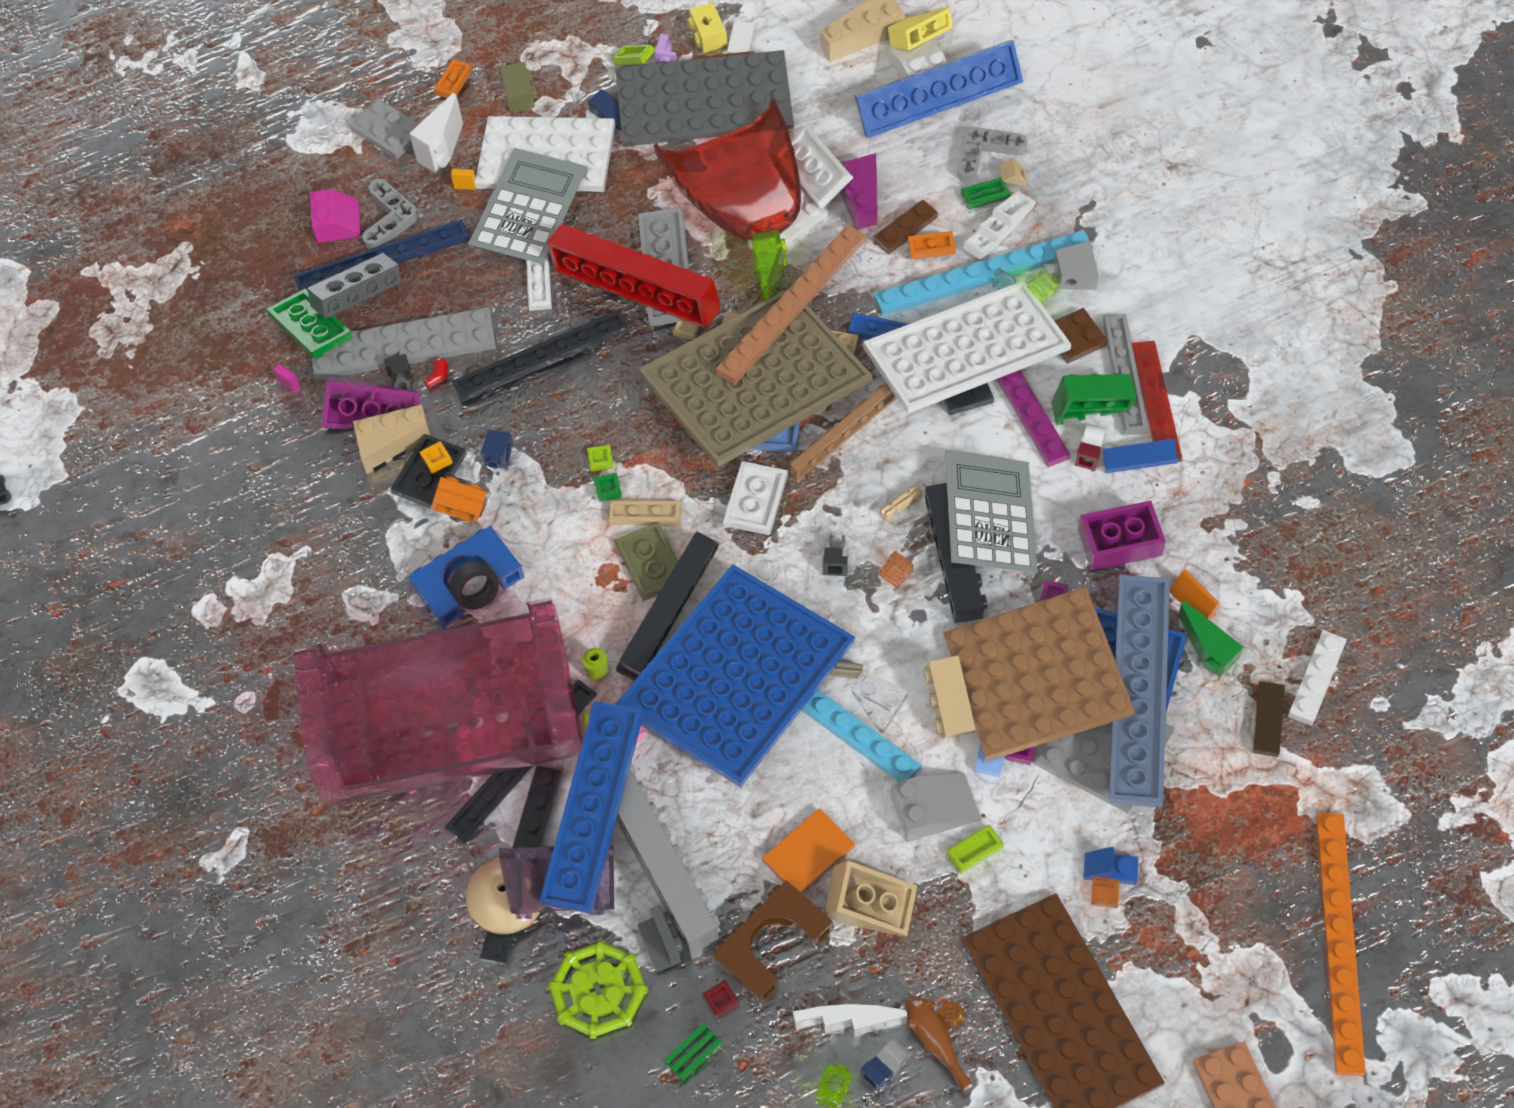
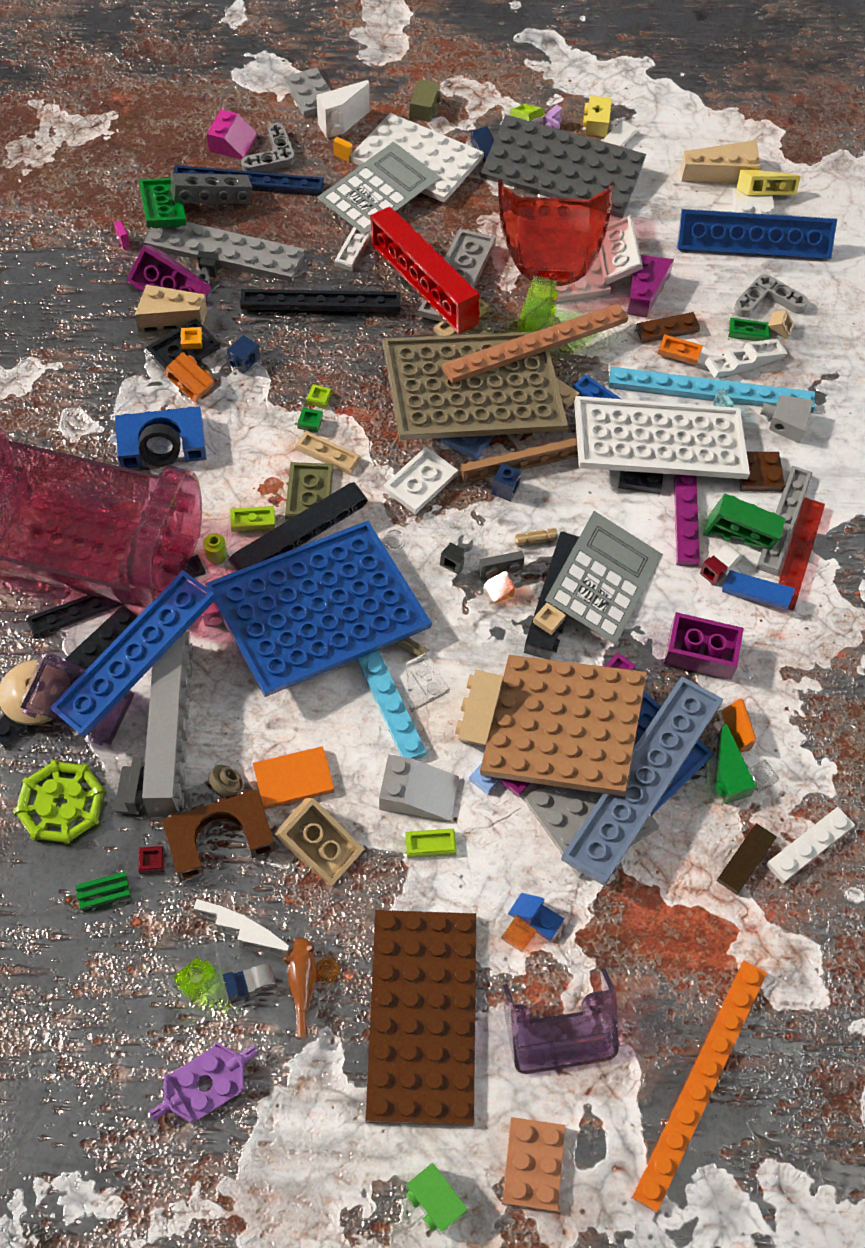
camera: 20 degrees right, 0 degrees up
red arm [423,358,449,389] -> none
orange plate [434,59,473,98] -> none
clear neon green brick [1027,267,1060,304] -> none
none -> dark tan plate [208,764,244,798]
none -> lime plate [230,506,275,532]
none -> dark grey plate [478,551,525,578]
none -> dark blue brick [492,464,522,502]
none -> clear purple windscreen [502,968,619,1074]
none -> tan plate [533,603,566,635]

